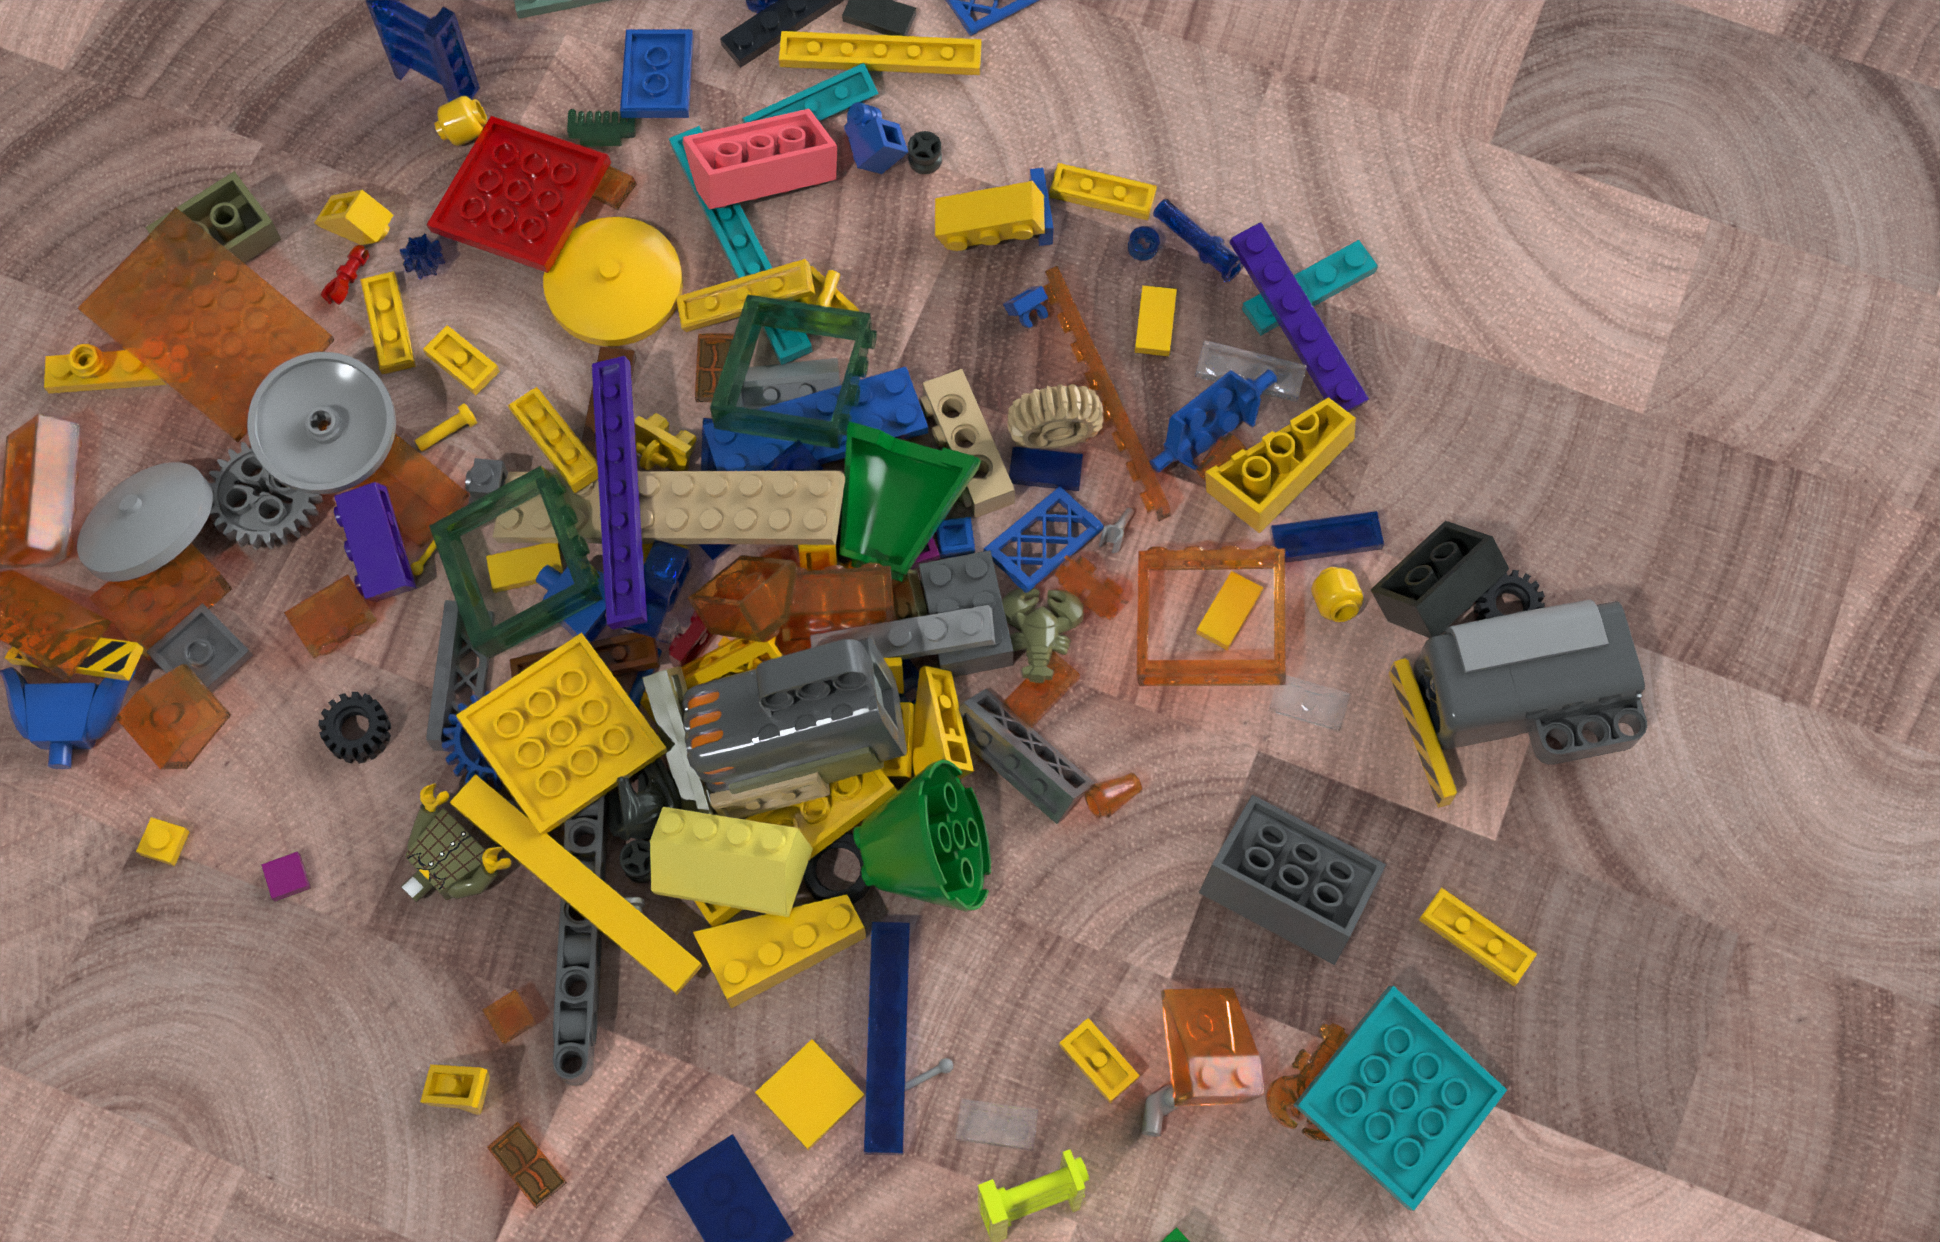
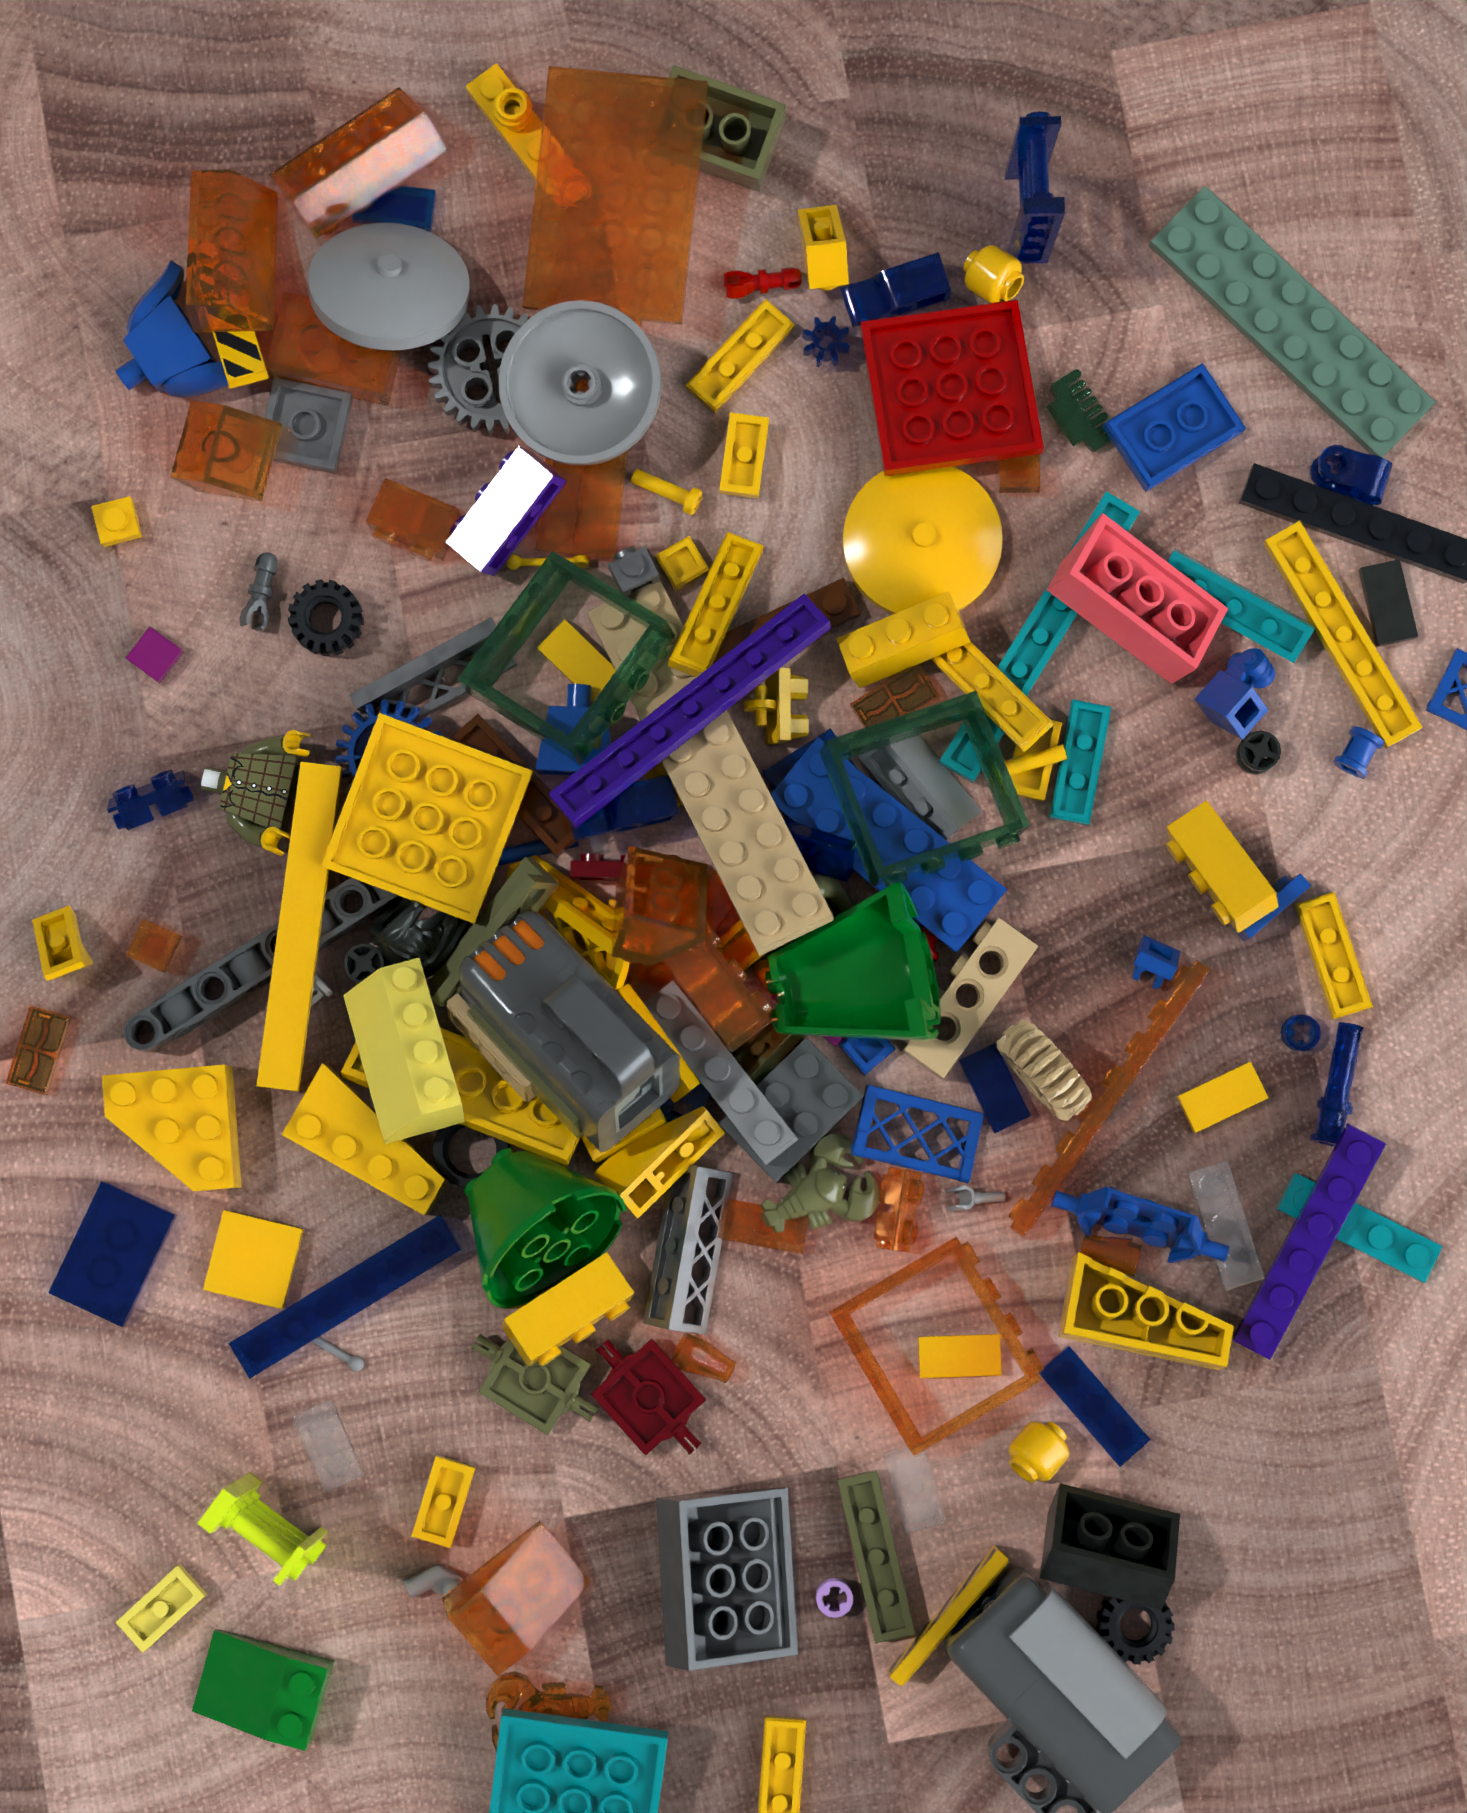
camera: 55 degrees right, 15 degrees up
none -> yellow brick [102,1064,242,1191]
none -> clear blue hinge [107,770,195,831]
none -> dark grey piece [239,552,278,631]
none -> clear blue tile [352,181,437,232]
none -> olive plate [471,1334,599,1435]
none -> yellow brick [501,1252,634,1367]
none -> dark red plate [591,1338,707,1456]
none -> yellow tile [655,536,710,592]
none -> lavender bush [816,1578,853,1618]
none -> yellow brick [836,591,971,689]
none -> olive plate [837,1469,915,1644]
none -> clear blue piece [840,252,951,327]
none -> teal tile [1049,699,1112,826]
none -> blue bush [1333,726,1384,779]

